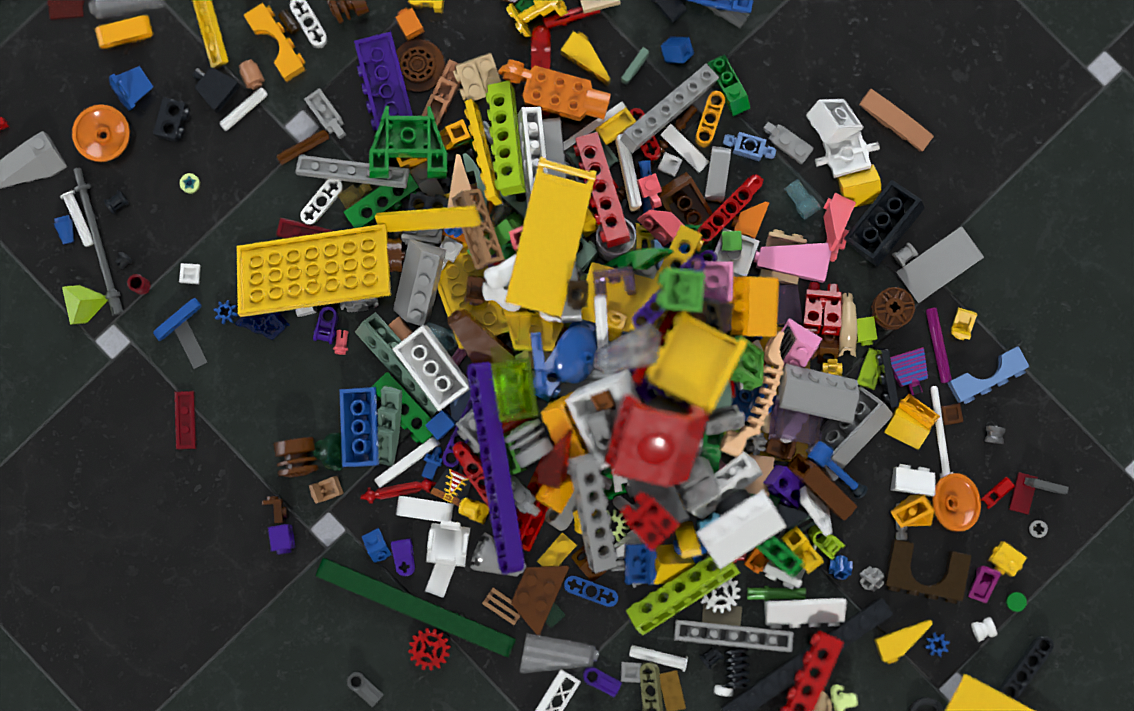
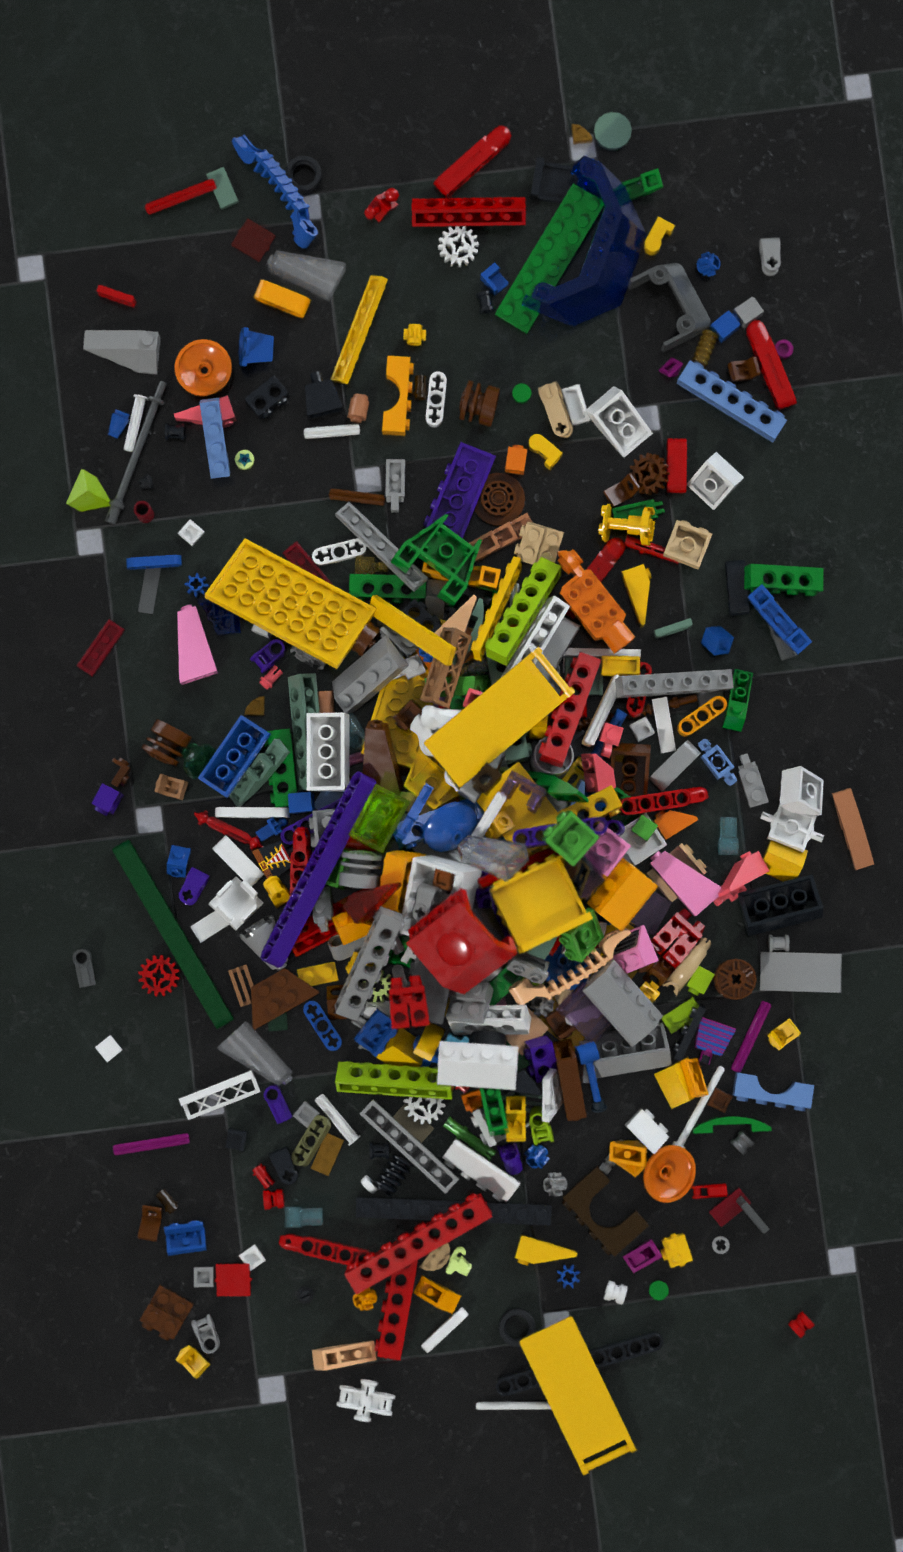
camera: 35 degrees right, 0 degrees up
none -> coral slope [174,396,236,428]
none -> bright pink slope [177,605,218,685]
none -> medium blue arch [200,398,231,479]
none -> pearl gold tile [245,696,265,716]
none -> dark purple piece [497,1142,523,1175]
none -> green slope [692,1116,771,1134]

